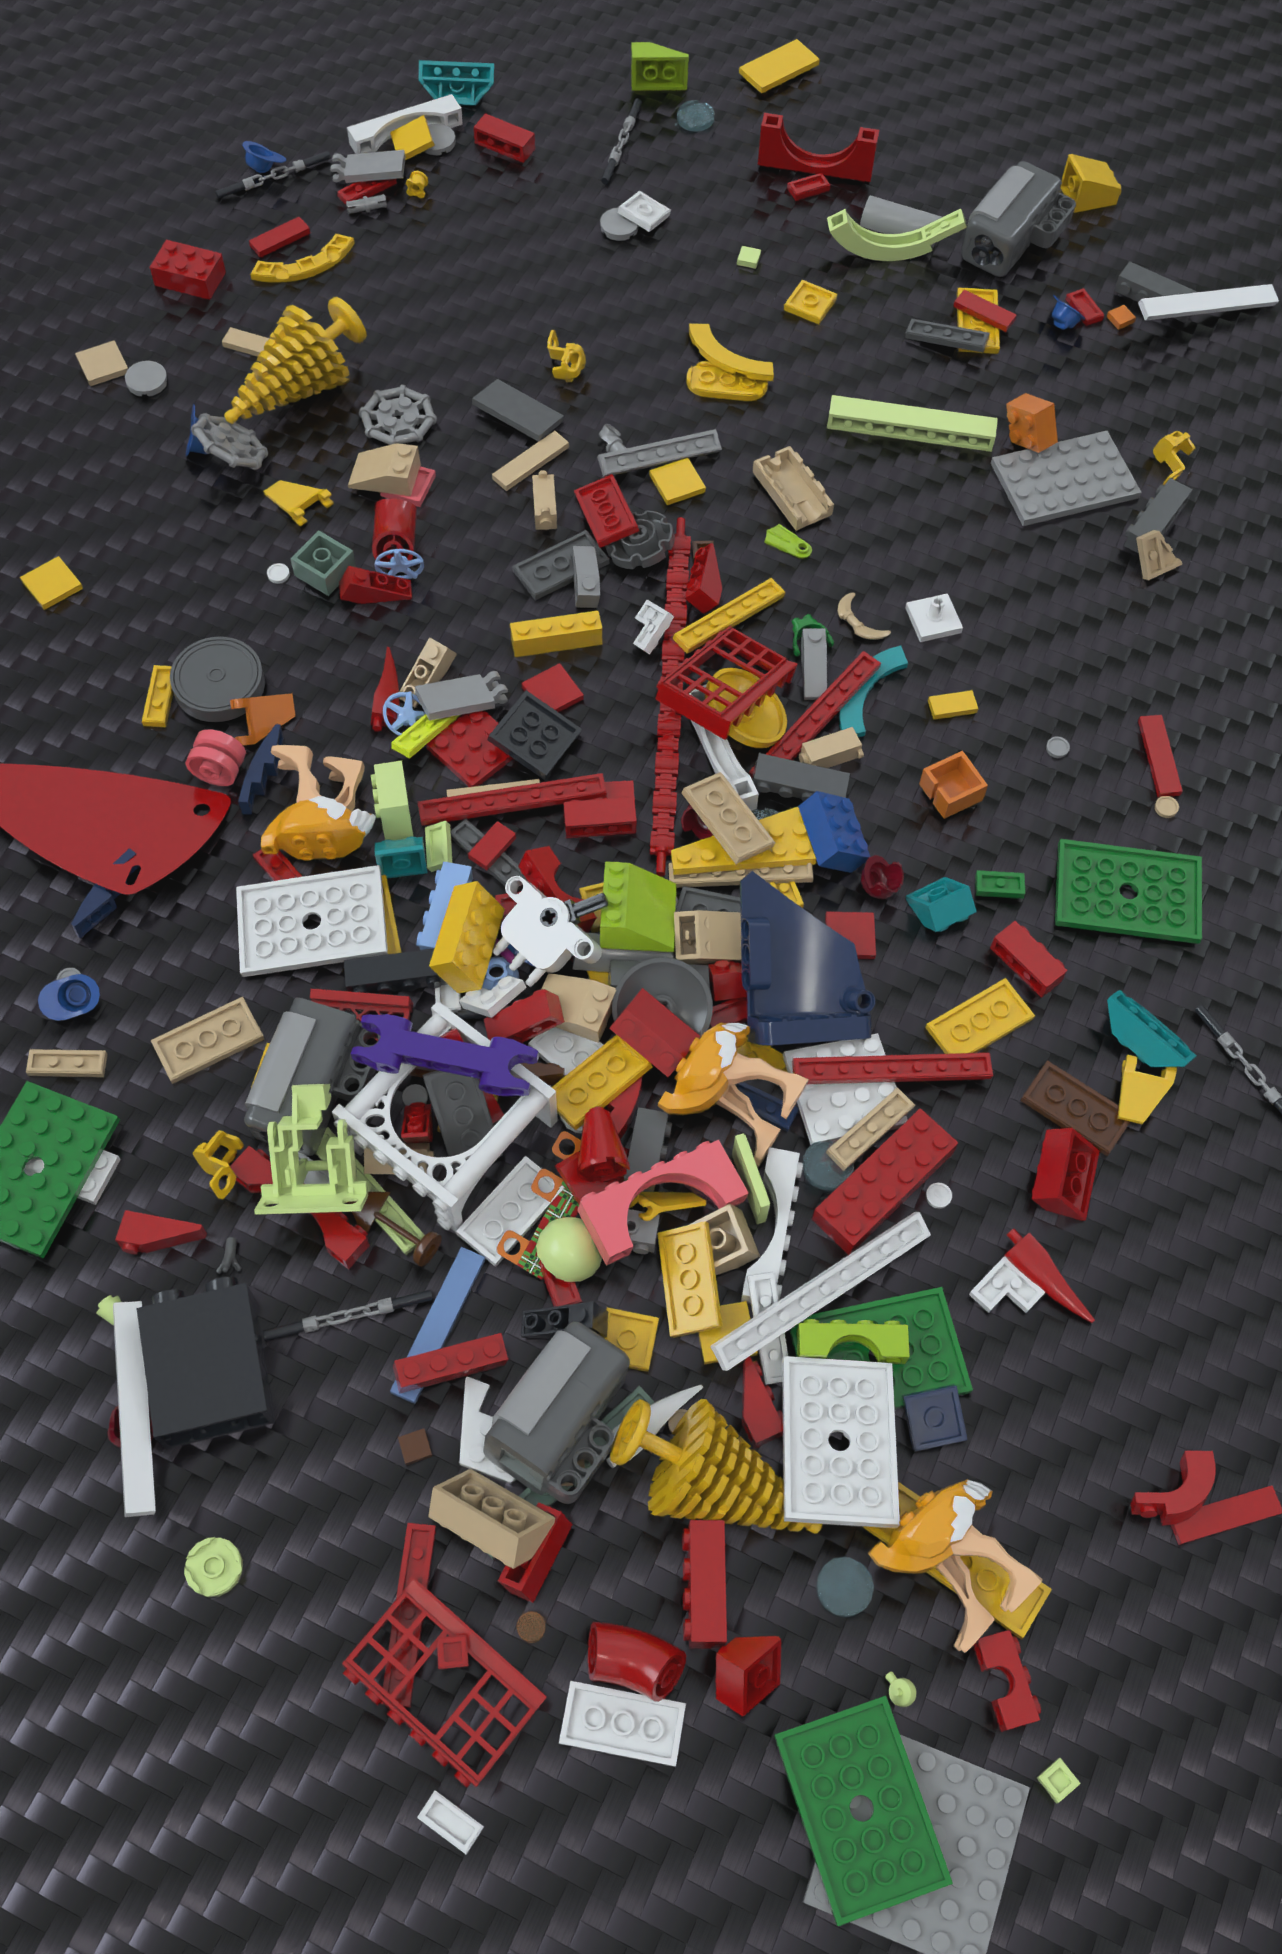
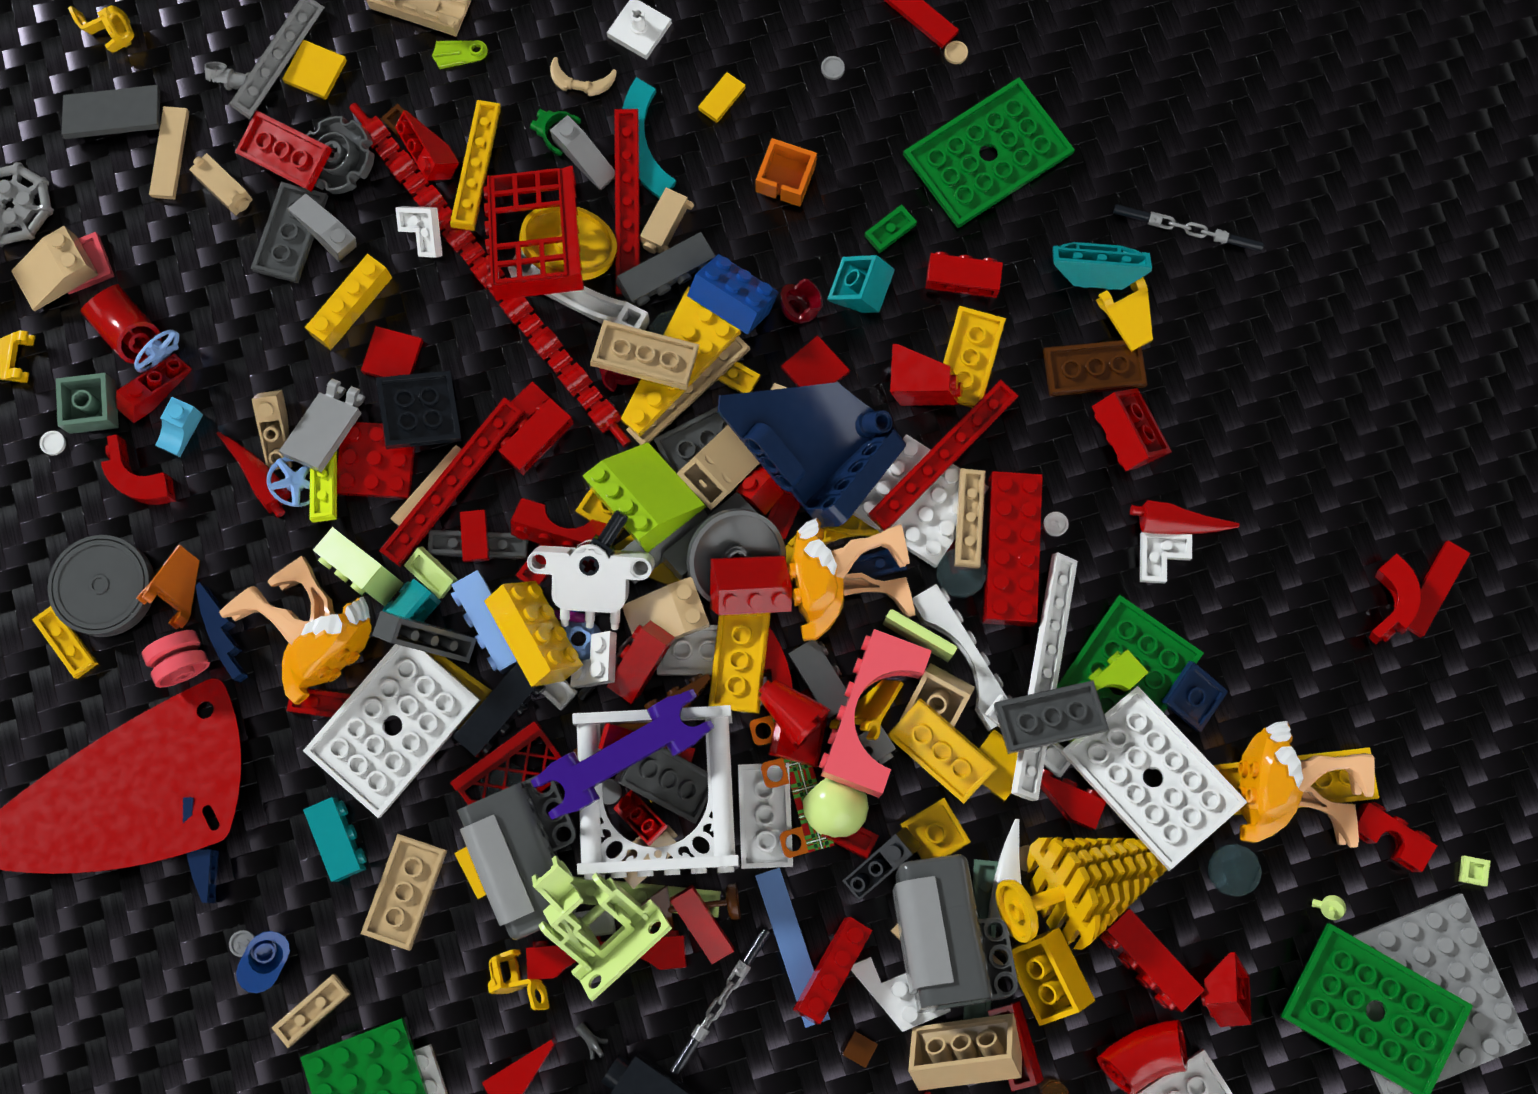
camera: 40 degrees left, 15 degrees up
none -> red arch [101,434,176,505]
none -> medium azure arch [155,397,203,457]
none -> teal brick [303,797,367,882]
none -> dark grey brick [372,611,477,663]
none -> red tile [670,885,734,964]
none -> red slope [890,344,963,406]
none -> dark grey tile [994,680,1109,754]
none -> yellow brick [1012,927,1096,1026]

